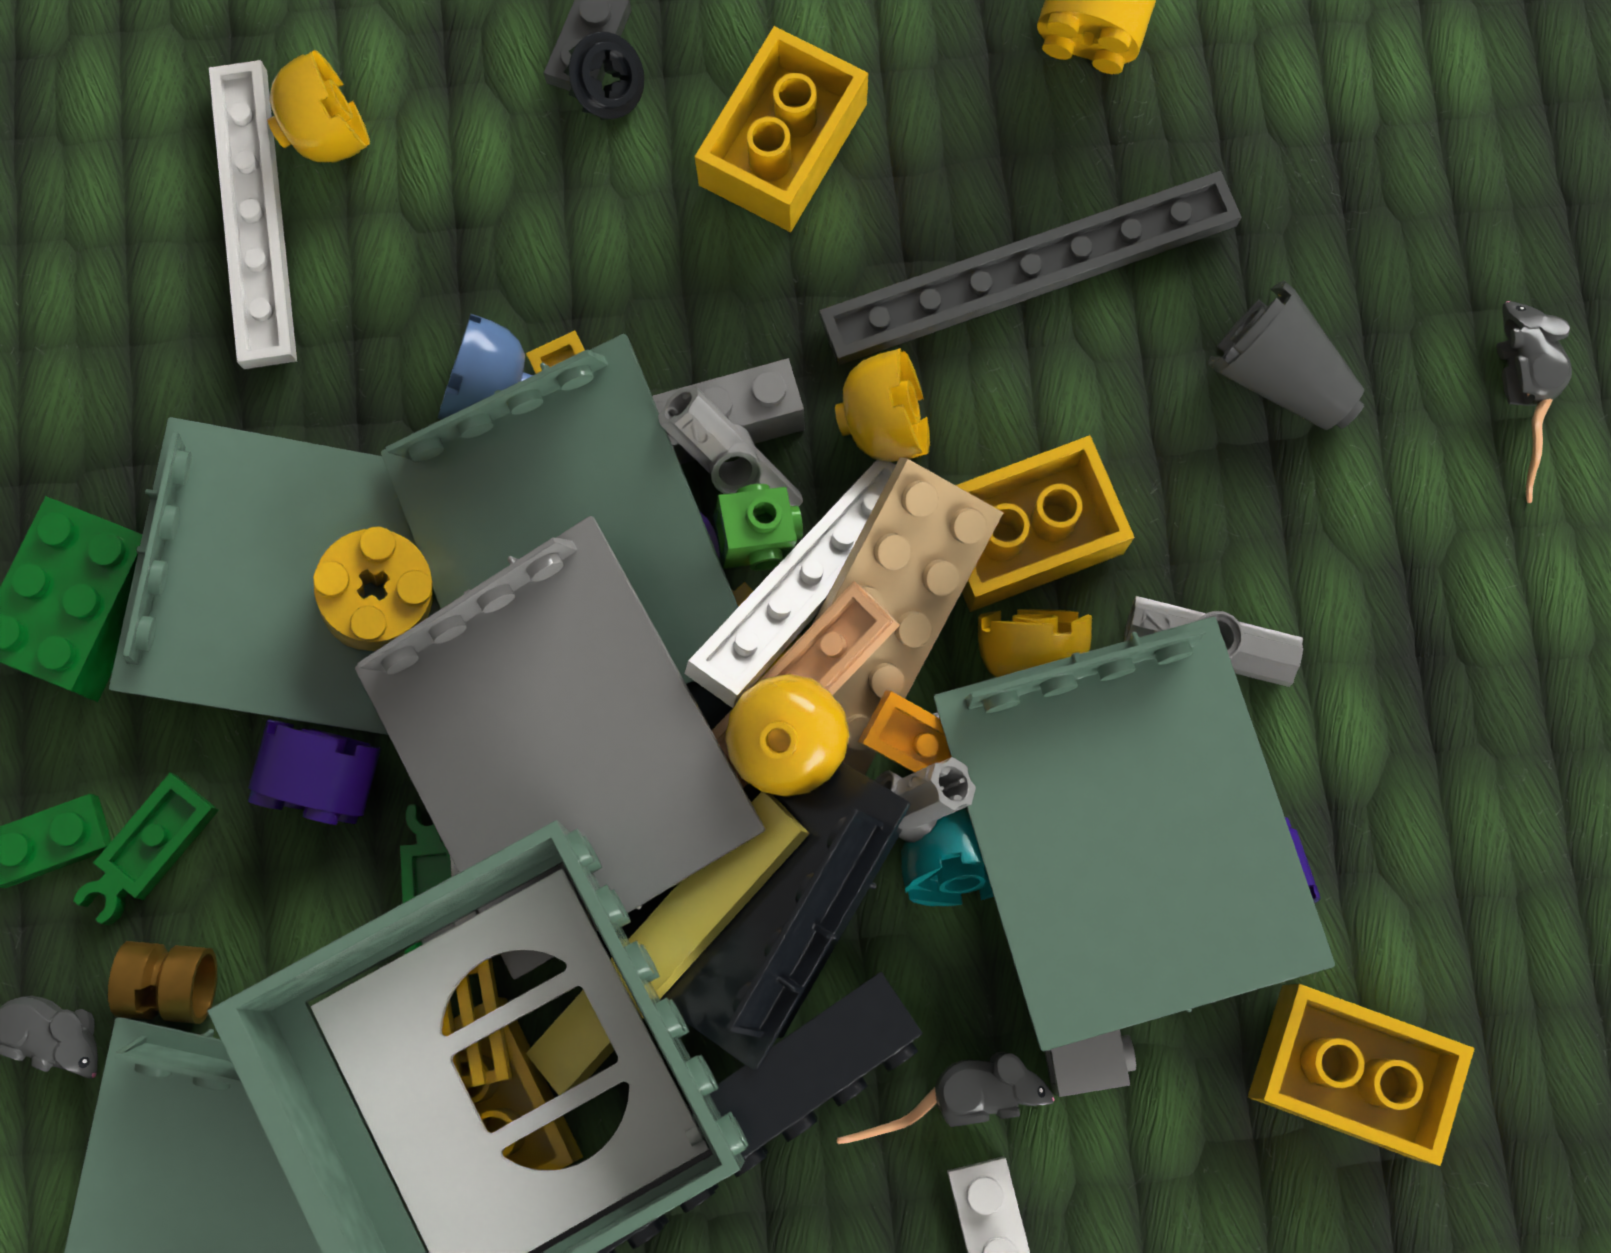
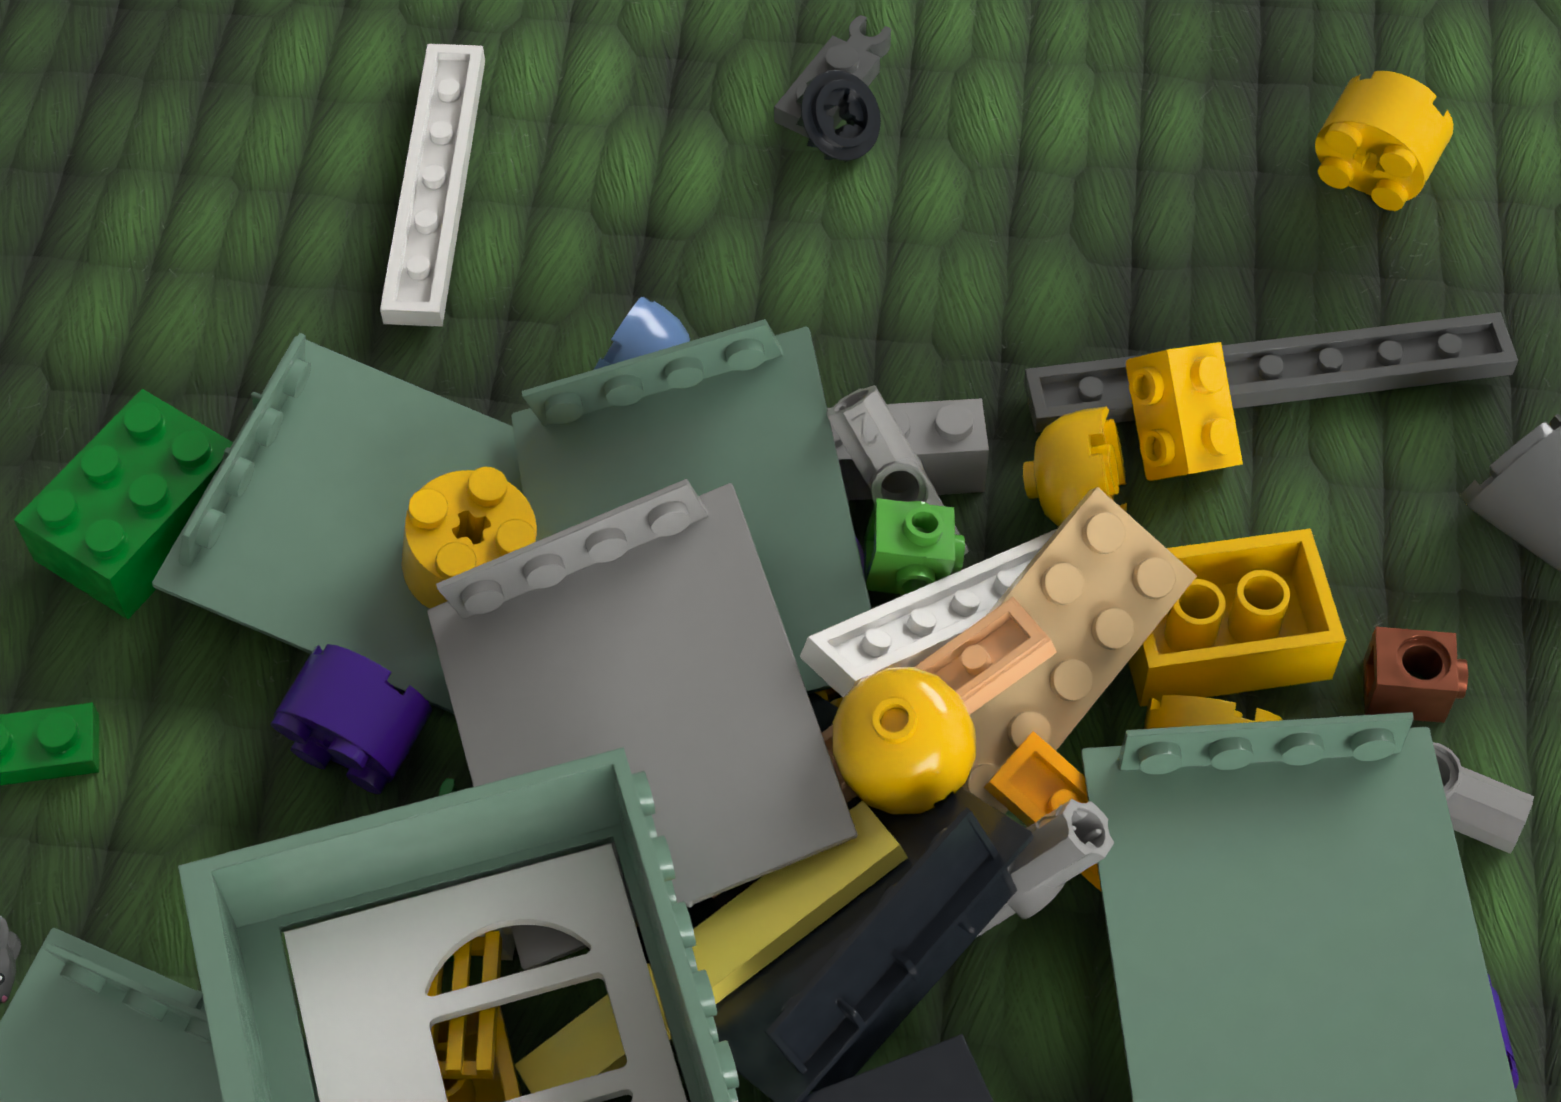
camera: 10 degrees right, 20 degrees down
green plate [73,773,219,925] -> none
pearl gold wheel [108,941,217,1024] -> none
yellow cylinder [267,50,370,162] -> none
yellow brick [694,26,868,232] -> none
teal cylinder [901,807,994,906] -> none
none -> yellow bracket [1125,342,1243,481]
none -> copper brick [1363,627,1468,723]

